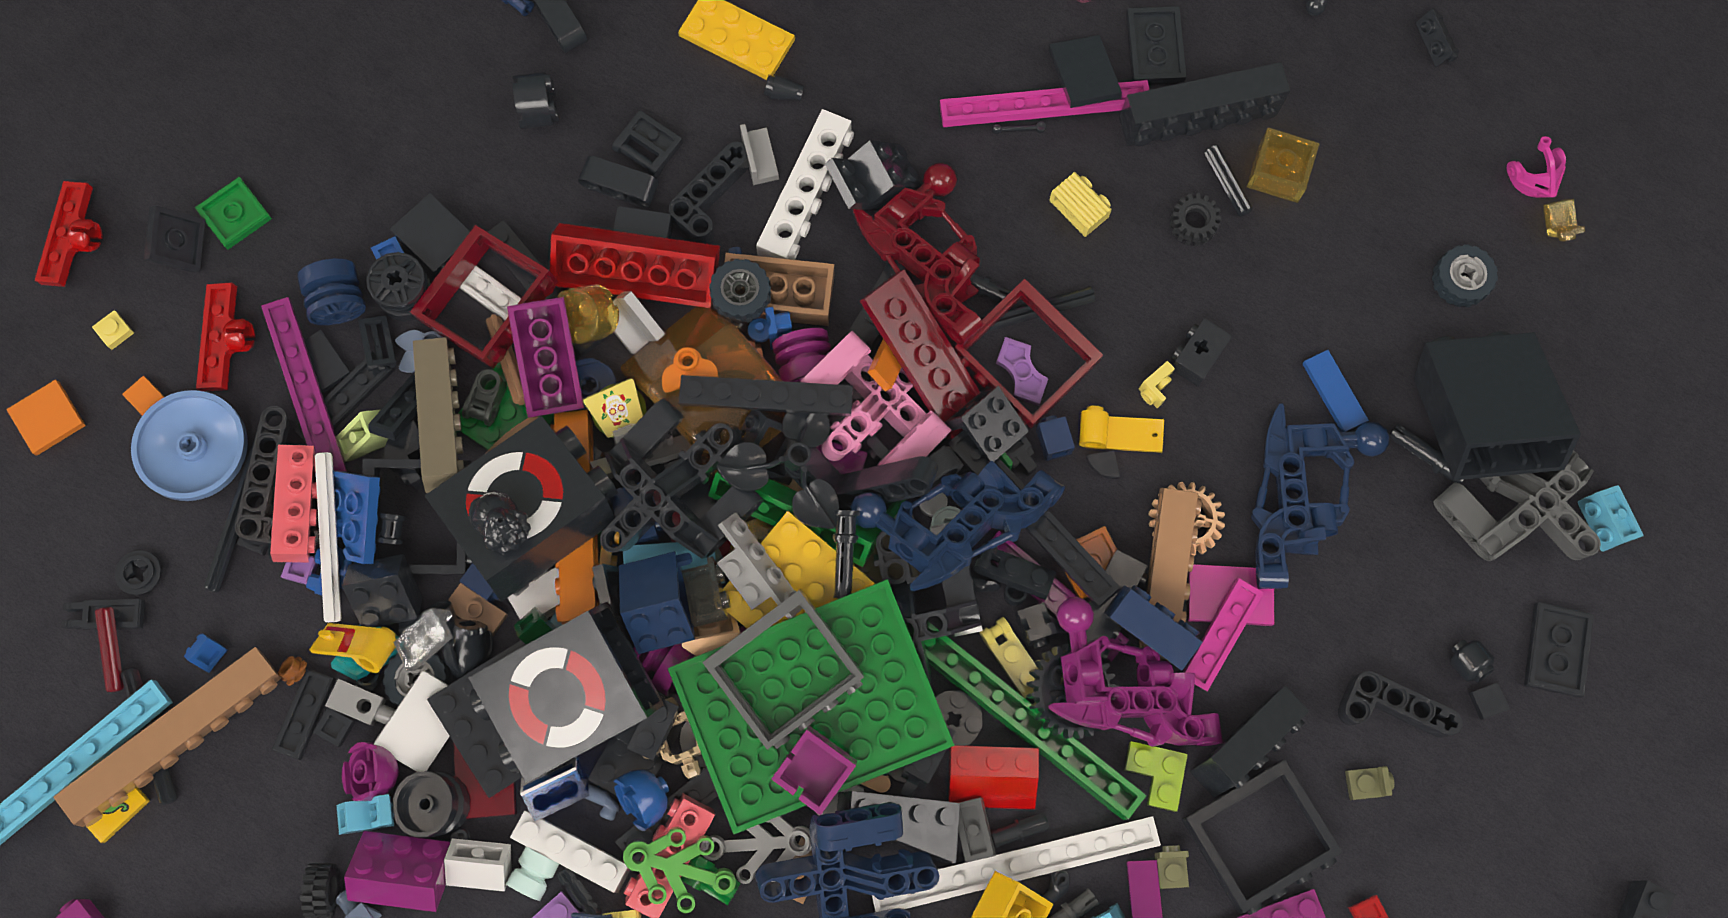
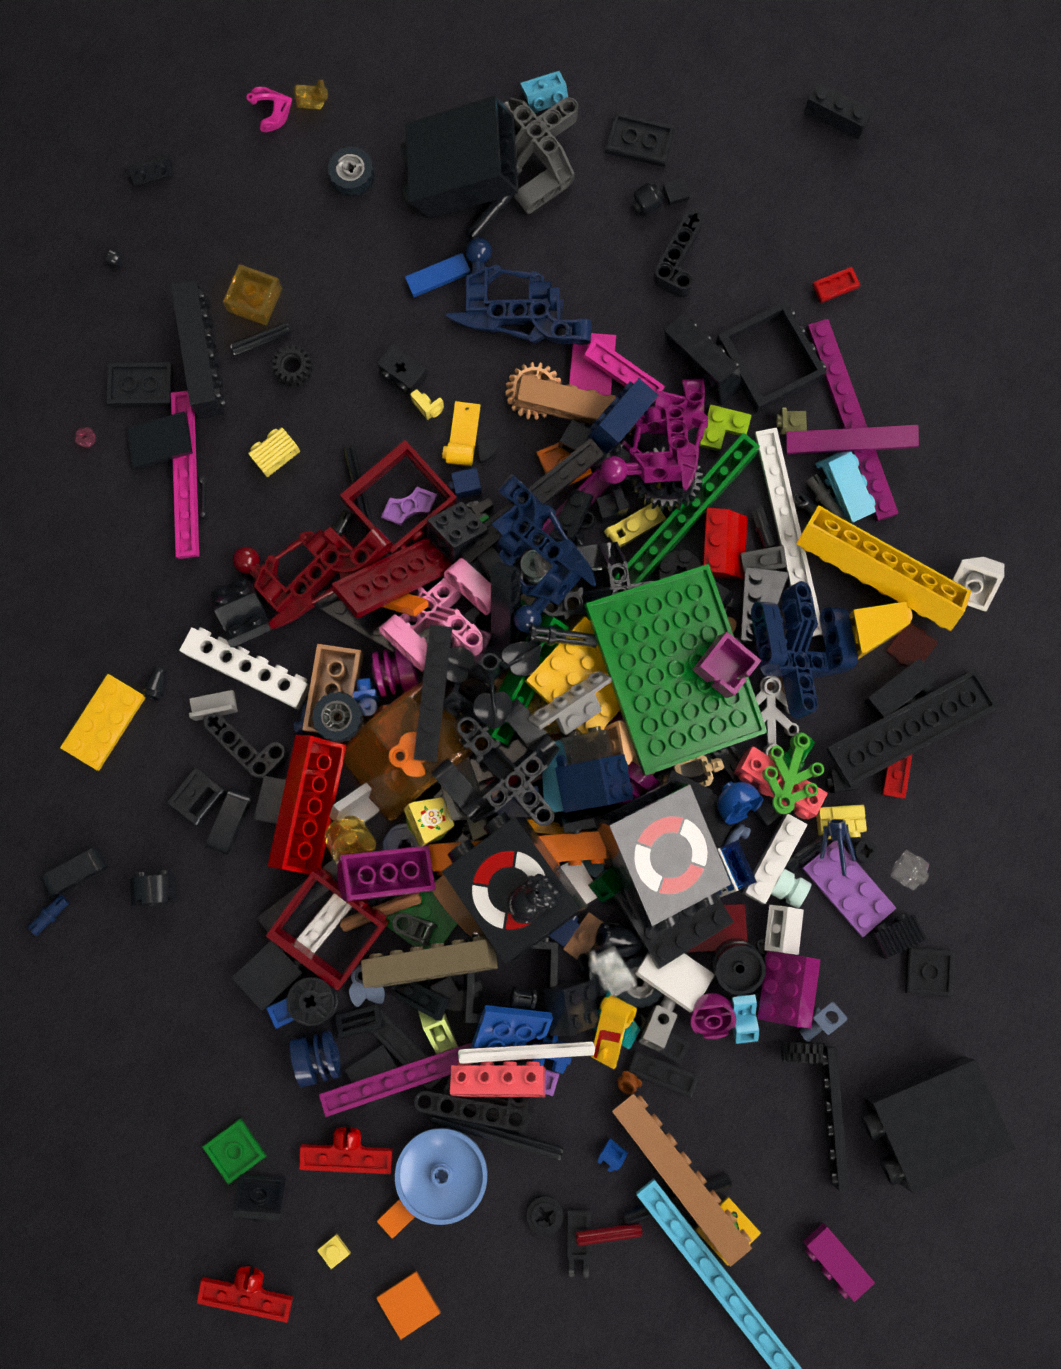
camera: 80 degrees left, 5 degrees up
dark grey window [702,589,864,750] -> none
olive bracket [1345,766,1394,800] -> none

